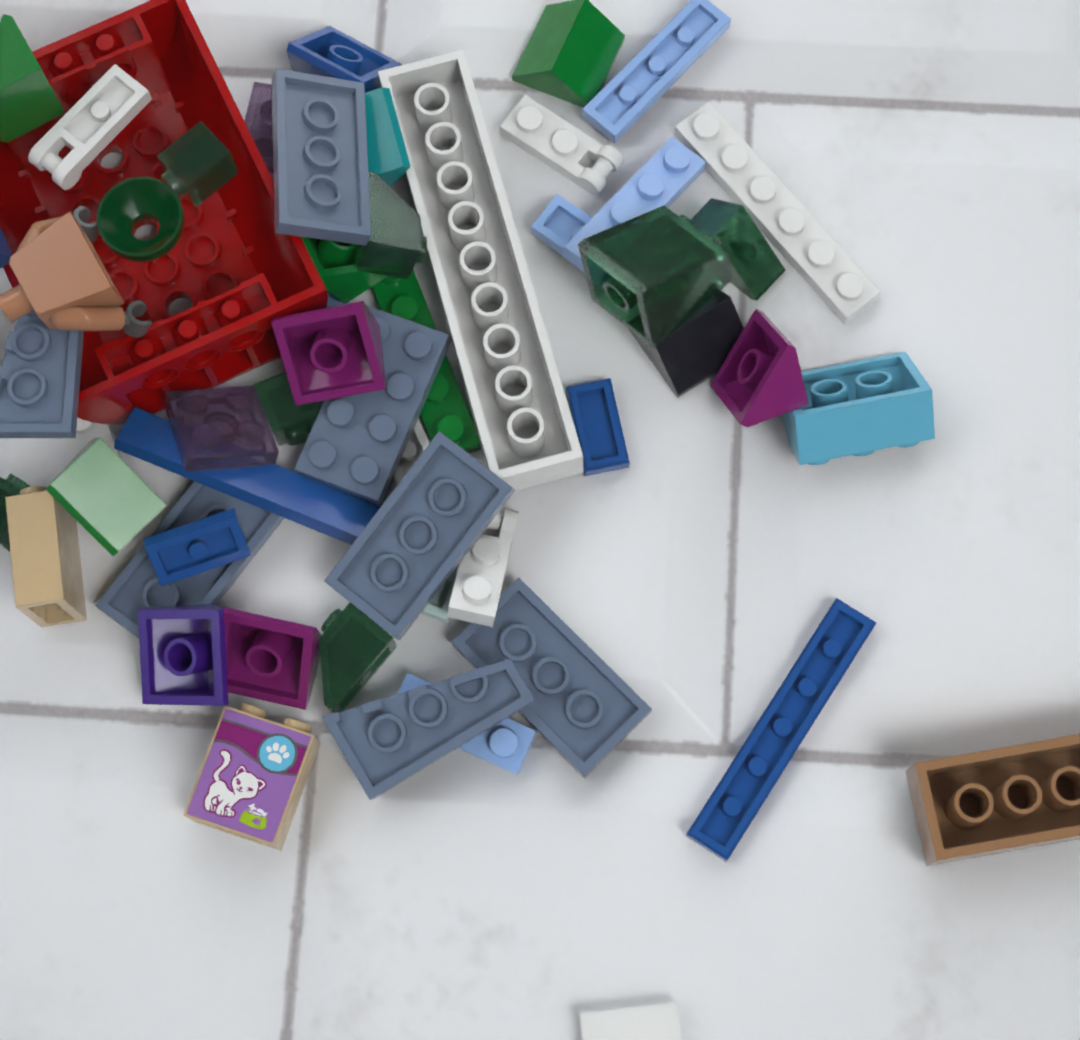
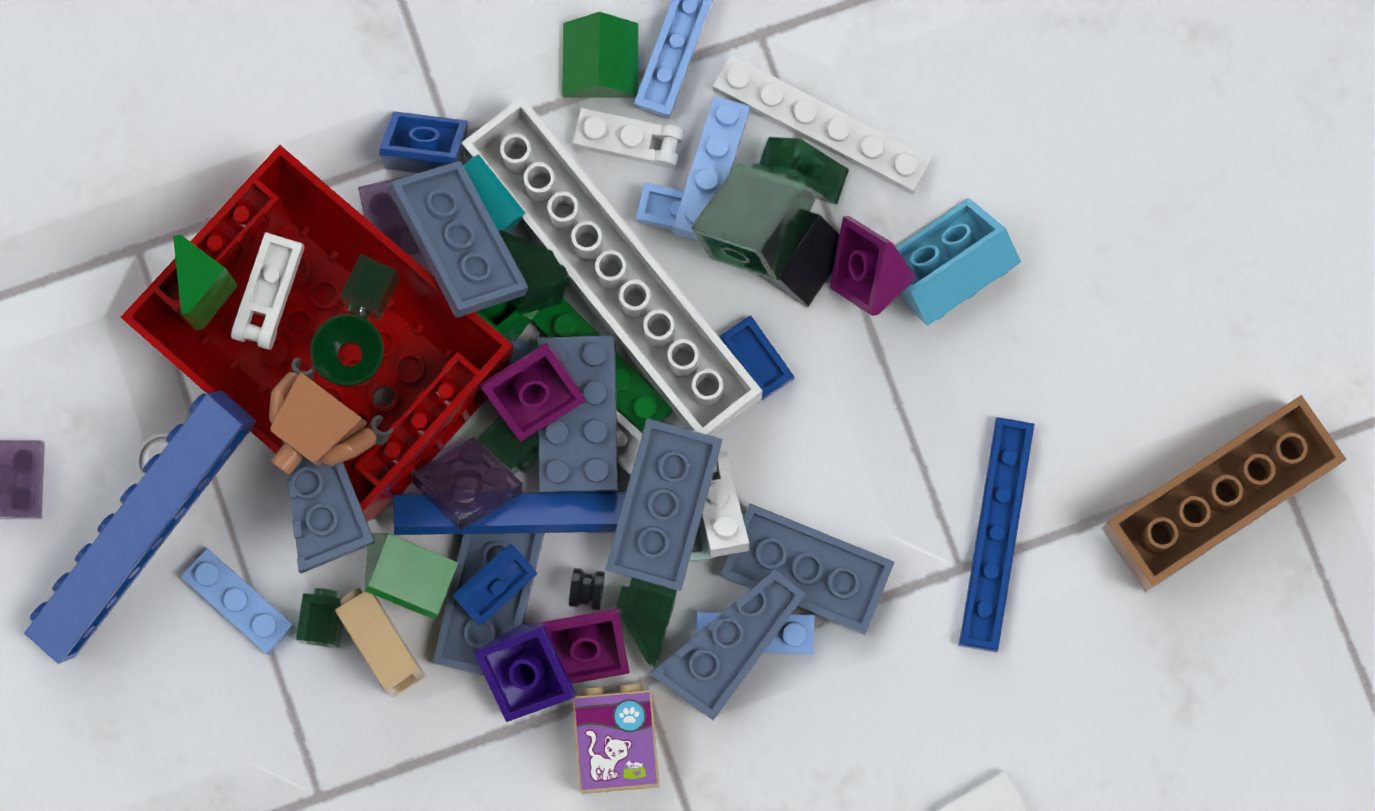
camera: 25 degrees left, 5 degrees up
none -> black wheel [569,568,605,610]

